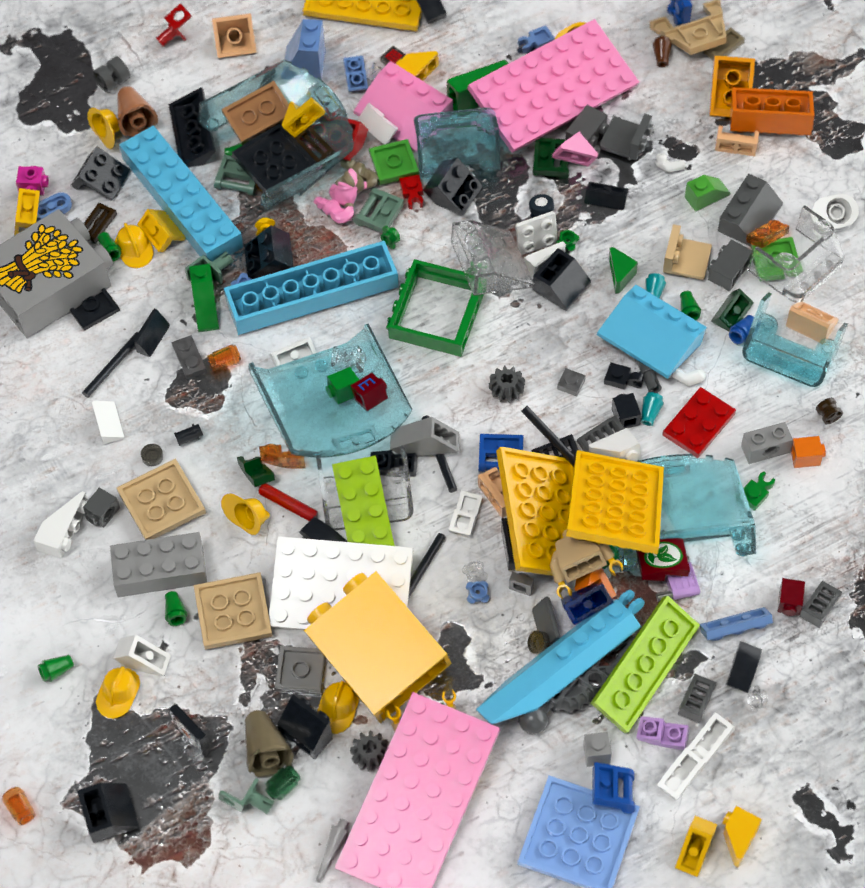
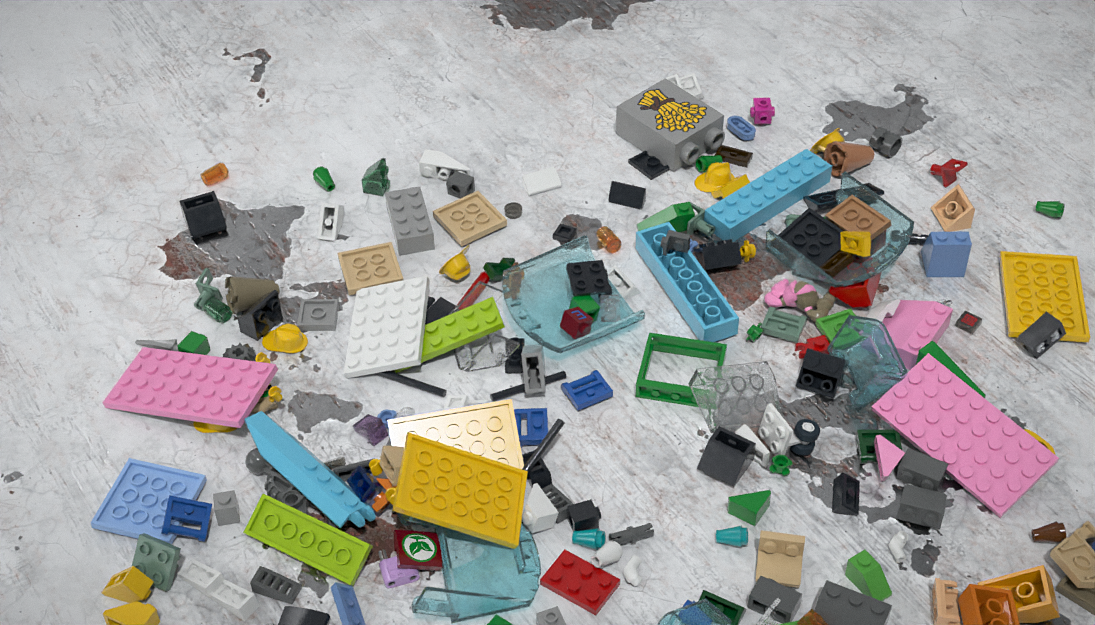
camera: 85 degrees right, 15 degrees down
yellow panel [14,188,40,236] -> none
black bracket [71,146,130,200] -> none
black bar [82,332,138,398] -> none
yellow piece [96,666,140,719] -> none
green cone [165,591,187,626] -> none
black tile [169,704,210,758] -> none
flat silver plate [171,335,207,380] -> none
black pin [174,423,203,446] -> none
yellow brick [304,571,452,723] -> none
medium blue slope [343,56,368,92] -> none
yellow slope [396,51,438,81] -> none
dark grey gear [489,365,525,403] -> none
medium blue plate [518,25,555,53] -> none
flat silver plate [557,368,586,396] -> none
medium azure slope [597,285,707,379] -> none
black plate [604,362,644,390] -> none
lavender slope [636,716,689,750] -> none
green cone [680,291,701,320] -> none
none -> sand green plate [132,533,181,591]
none -> green brick [177,331,211,355]
none -> clear purple bracket [353,414,389,446]
none -> clear green slope [362,158,390,196]
none -> black tile [553,223,577,244]
none -> blue plate [561,370,613,411]
none -> black bracket [566,260,612,305]
none -> white cone [591,541,623,568]
none -> dark grey bracket [660,230,690,256]

